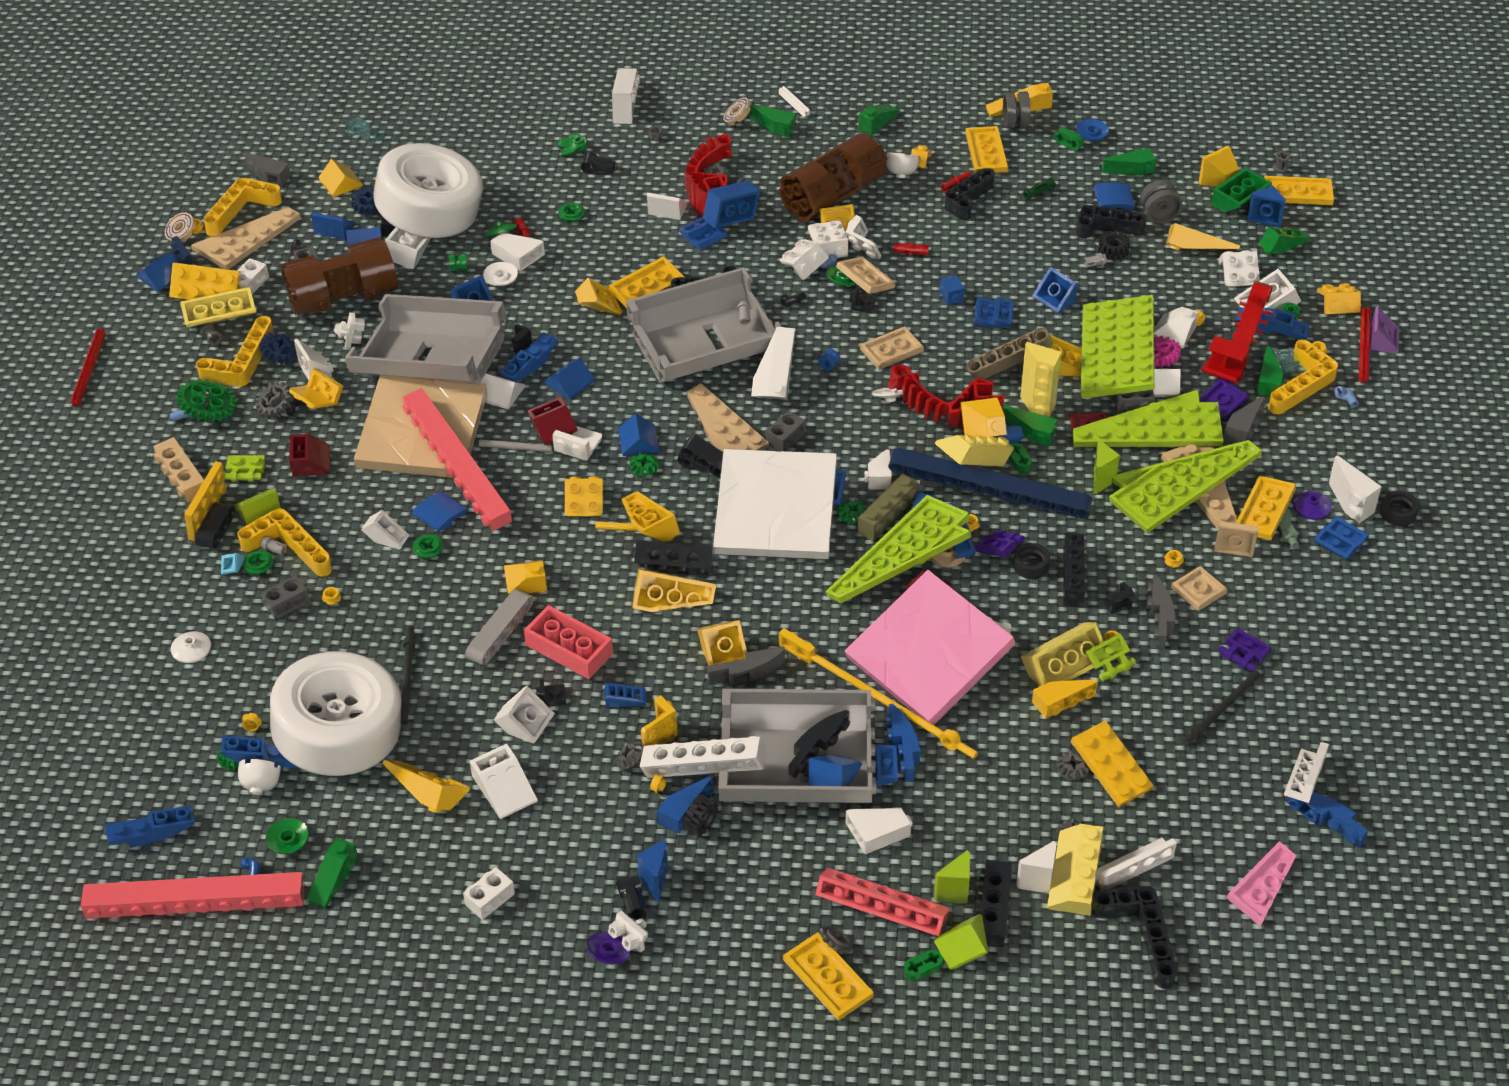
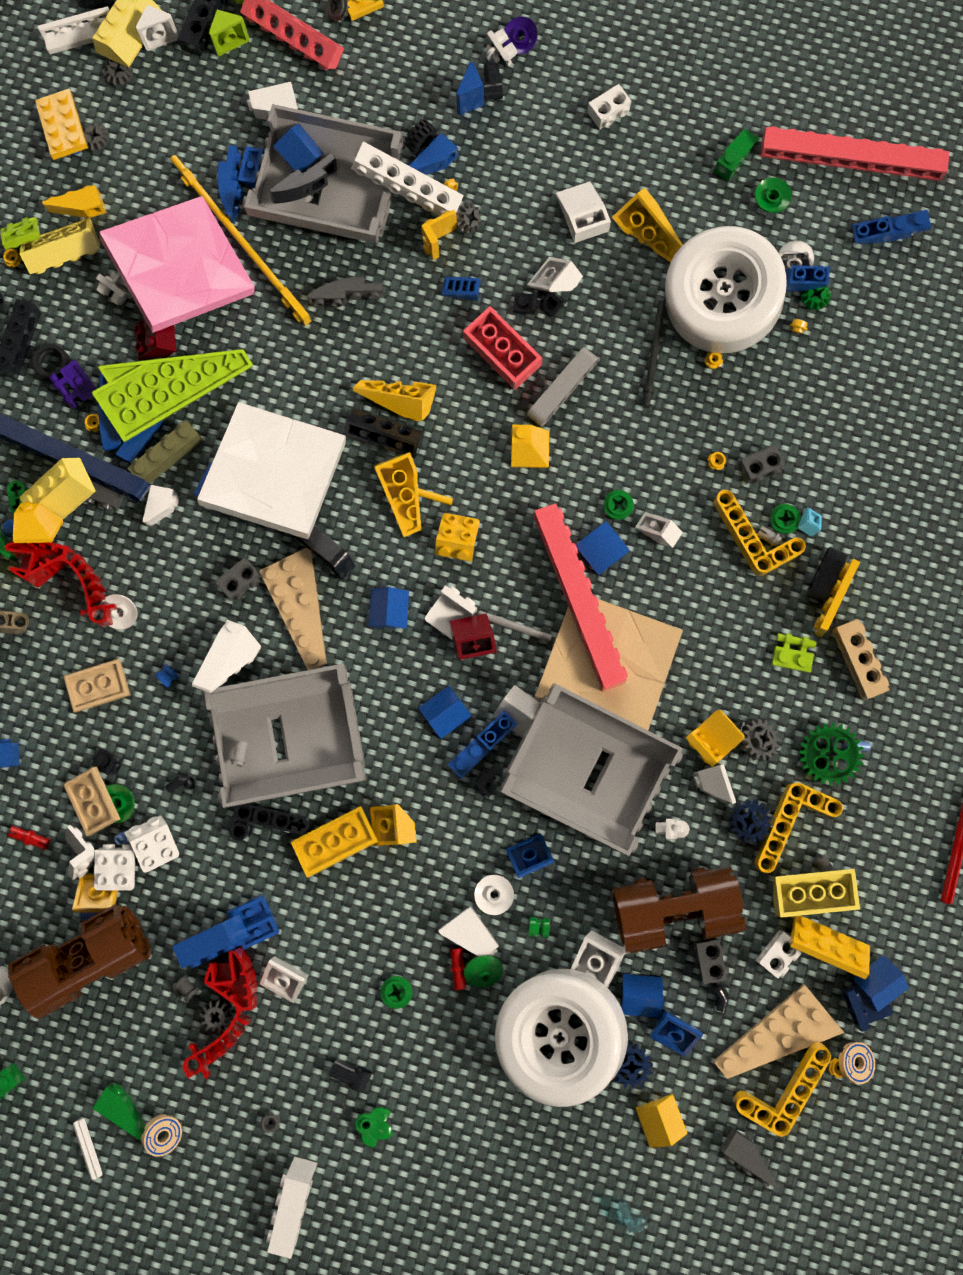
camera: 165 degrees left, 35 degrees up
white dish [171,631,211,663] -> none
lime slope [234,488,281,524] -> none
blue arm [241,857,261,875] -> none
dark red slope [289,434,330,477] -> none
green gear [629,452,659,476] -> none
yellow slope [697,620,747,665] -> none
green gear [838,499,868,524] -> none

